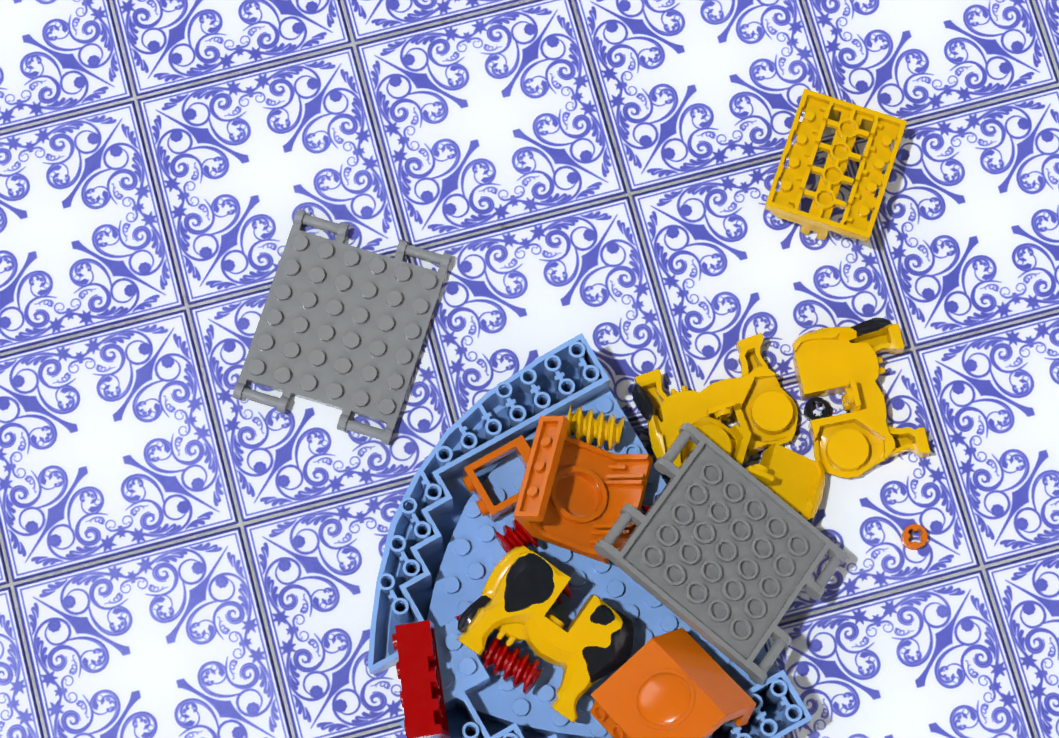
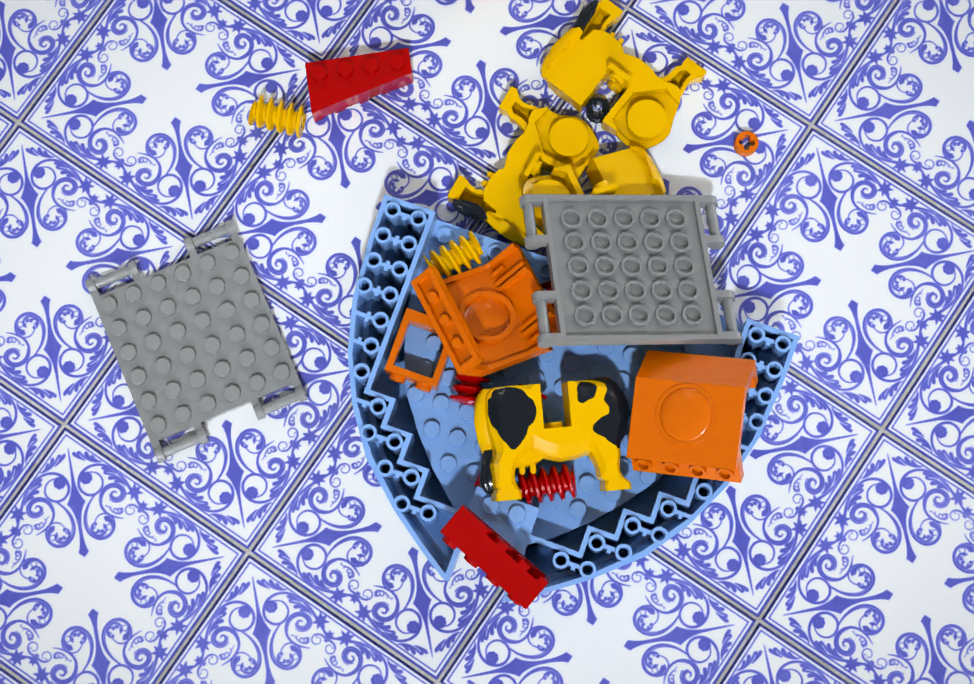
camera: 35 degrees left, 5 degrees up
none -> yellow piece [248,94,306,138]
none -> red wedge [305,48,414,122]

